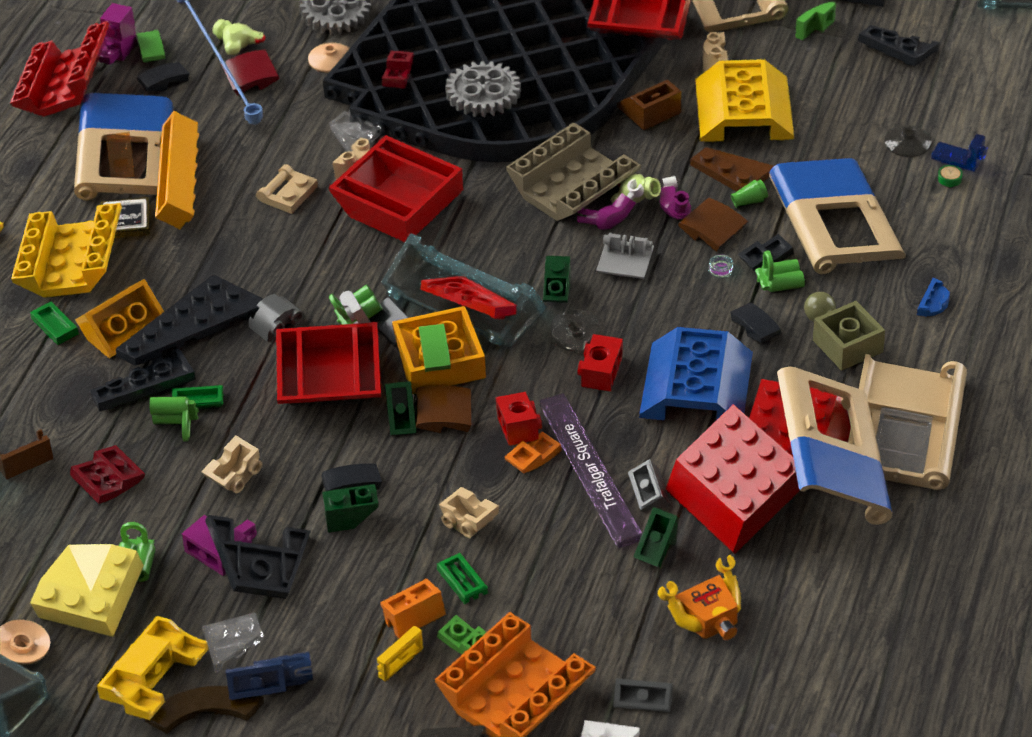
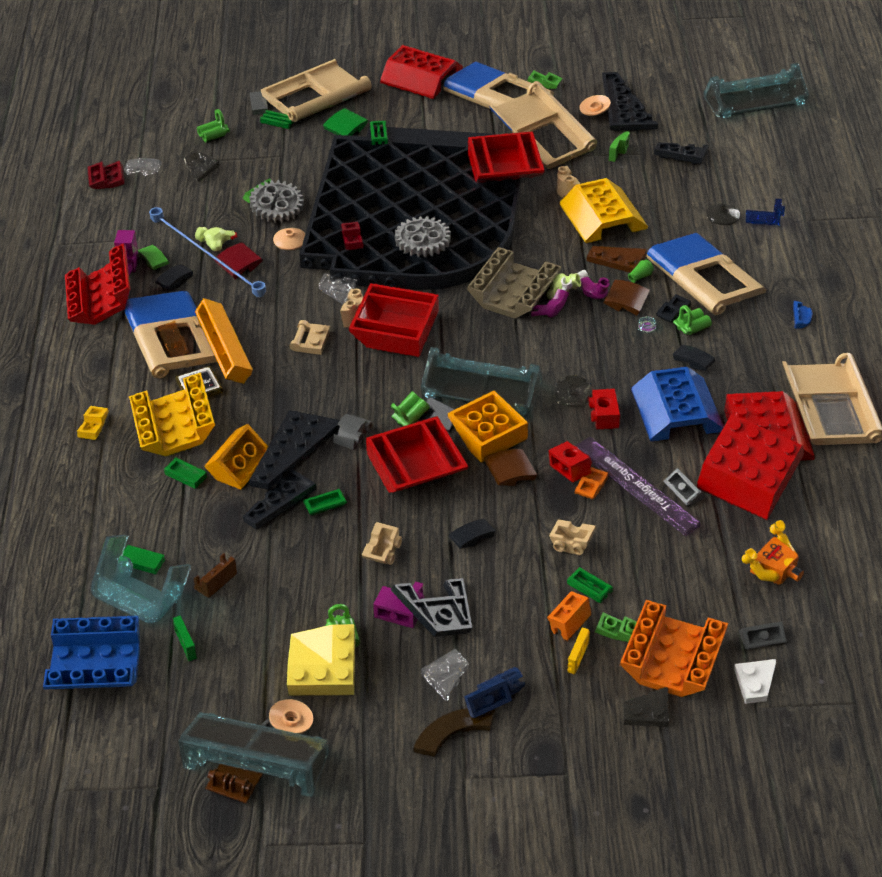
camera: 20 degrees left, 0 degrees up
dark red slope [70,445,145,504] -> none
yellow bracket [97,616,208,720] -> none
bright green piece [150,397,199,442] -> none
dark green slope [322,484,379,533] -> none
light grey hinge [339,290,379,337] -> none
dark green slope [385,381,416,435] -> none
bright green slope [419,324,451,372] -> none
red wing [420,276,517,319] -> none
dark green slope [543,256,571,303] -> none
light grey hinge [596,233,654,279] -> none
reddish brown slope [617,80,681,130] -> none
dark green slope [633,507,679,568] -> none
piece [777,367,892,525] -> none
olive brick [804,292,885,371] -> none
tile [938,165,962,187] -> none

